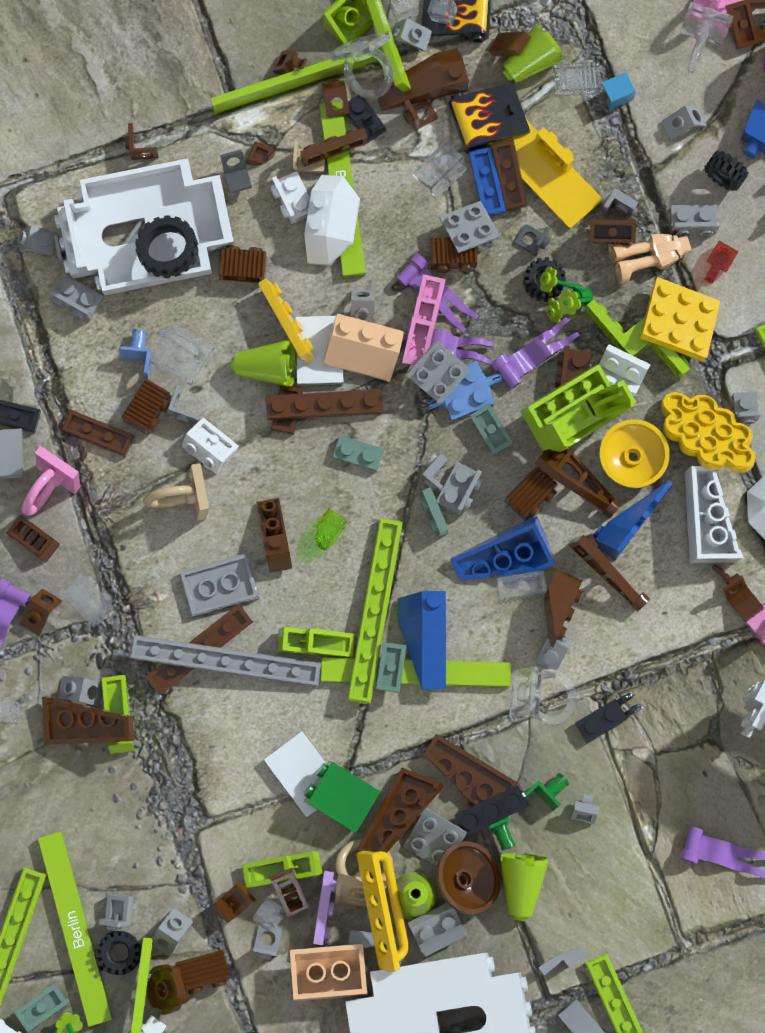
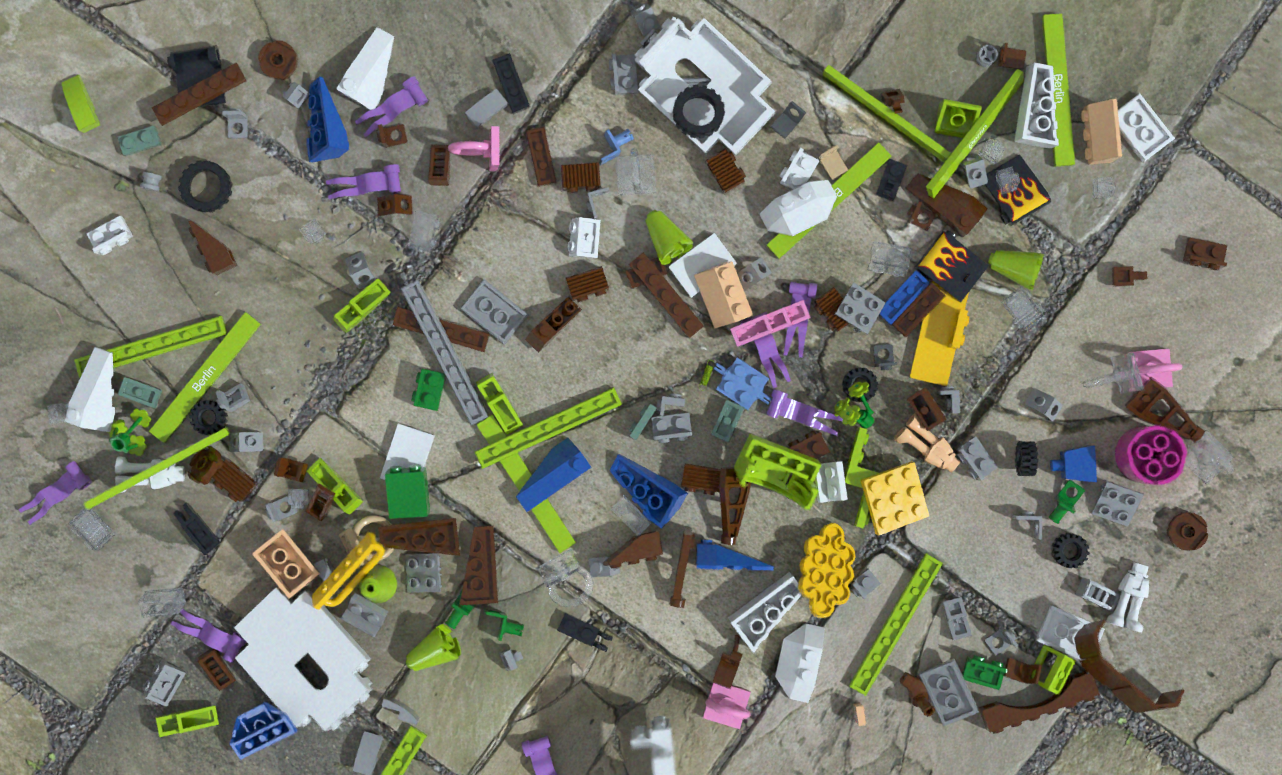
camera: 60 degrees right, 10 degrees up
reddish brown wing [42,696,134,744] -> none
reddish brown bracket [125,123,159,160] -> none
tan tile [143,463,209,521] -> none
reddish brown tile [246,141,276,165] -> none
yellow plate [258,278,315,363] -> none
reddish brown plate [300,128,367,167] -> none
lavender plate [313,871,338,946] -> none
clear neon green rock [315,508,347,551] -> none
reddish brown bracket [322,79,349,117] -> none
clear tile [330,31,393,99] -> none
sand green plate [333,436,384,472] -> none
sand green plate [376,642,407,693] -> none
light grey bracket [407,340,470,404] -> none
reddish brown dish [436,841,501,915] -> none
black plate [454,784,530,837] -> none
reddish brown tile [488,31,531,57] -> none
yellow dish [599,419,670,489] -> none
dark azure panel [602,72,636,110] -> none
clear red plate [704,241,739,284] -> none
none -> green bracket [411,369,446,411]
none -> reddish brown brick [566,266,609,303]
none -> lime piece [699,360,715,391]

